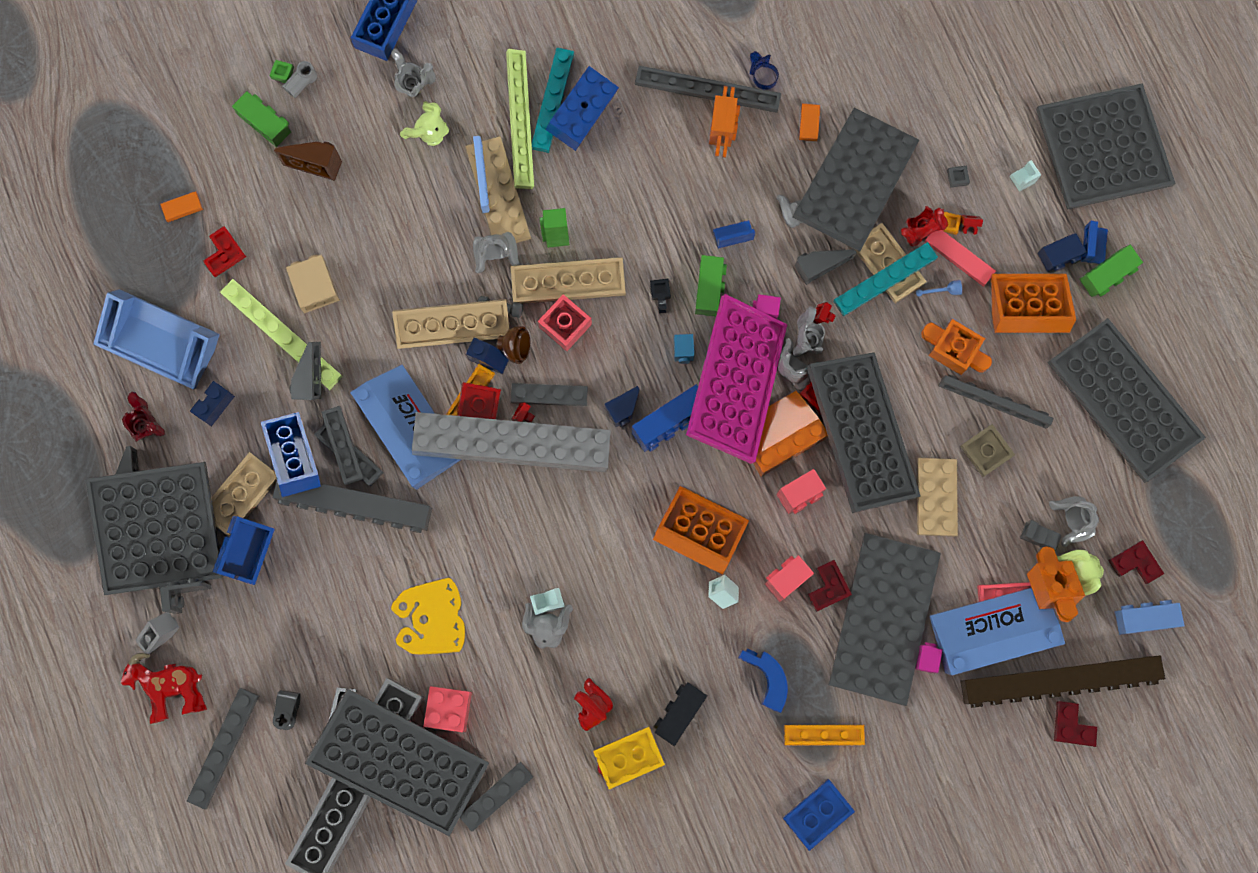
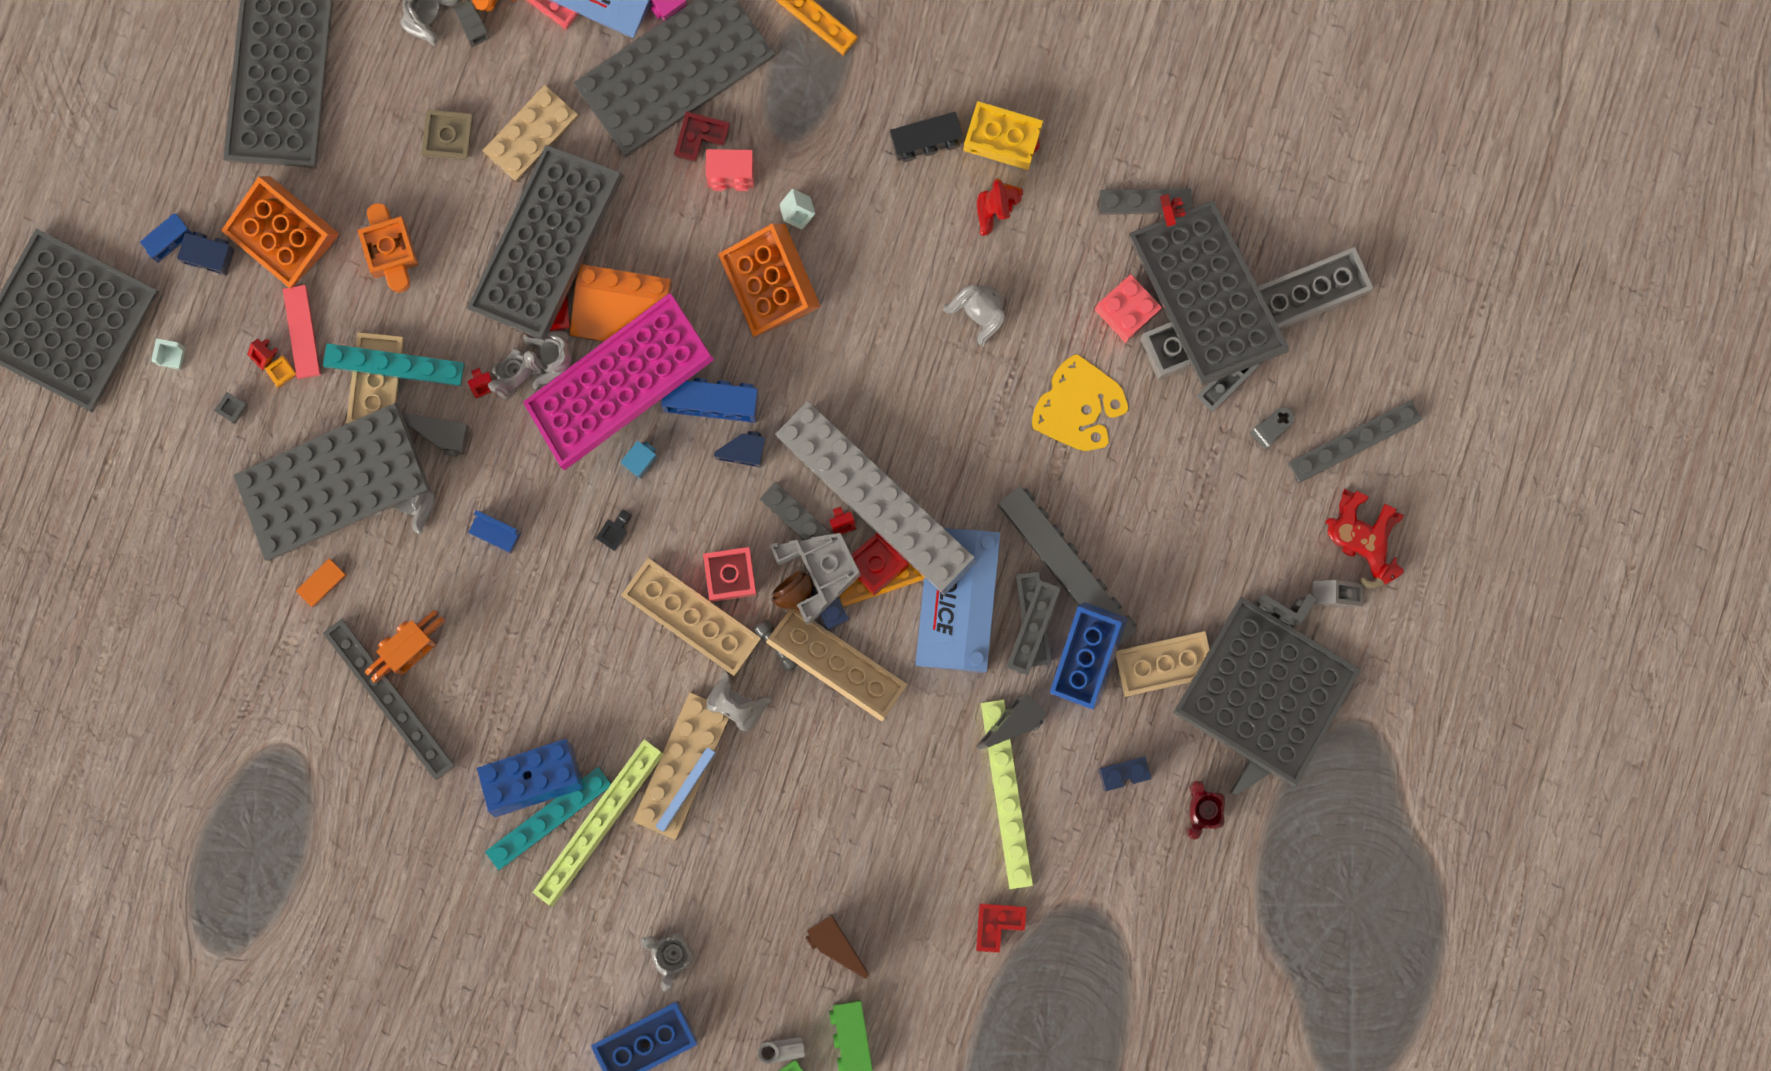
camera: 140 degrees left, 5 degrees up
medium blue slope [93,289,220,390] -> none
orange tile [160,191,203,222] -> none
blue piece [212,516,275,585] -> none
tan brick [286,255,340,313] -> none
yellowish green hair [400,101,449,146] -> none
light aqua panel [530,588,565,615] -> none
bright green brick [539,208,570,248] -> none
bright green brick [695,255,727,317] -> none
blue arch [738,649,788,713] -> none
clear blue piece [749,51,779,90] -> none
dark pink brick [752,294,781,319] -> none
coral brick [776,469,826,514] -> none
red hair [901,206,949,247] -> none
medium blue hinge [916,280,962,297] -> none
dark grey plate [939,375,1054,429] -> none
bright green brick [1079,244,1143,297] -> none
none -> light grey wing [769,533,861,625]
none -> red tile [1160,194,1186,227]

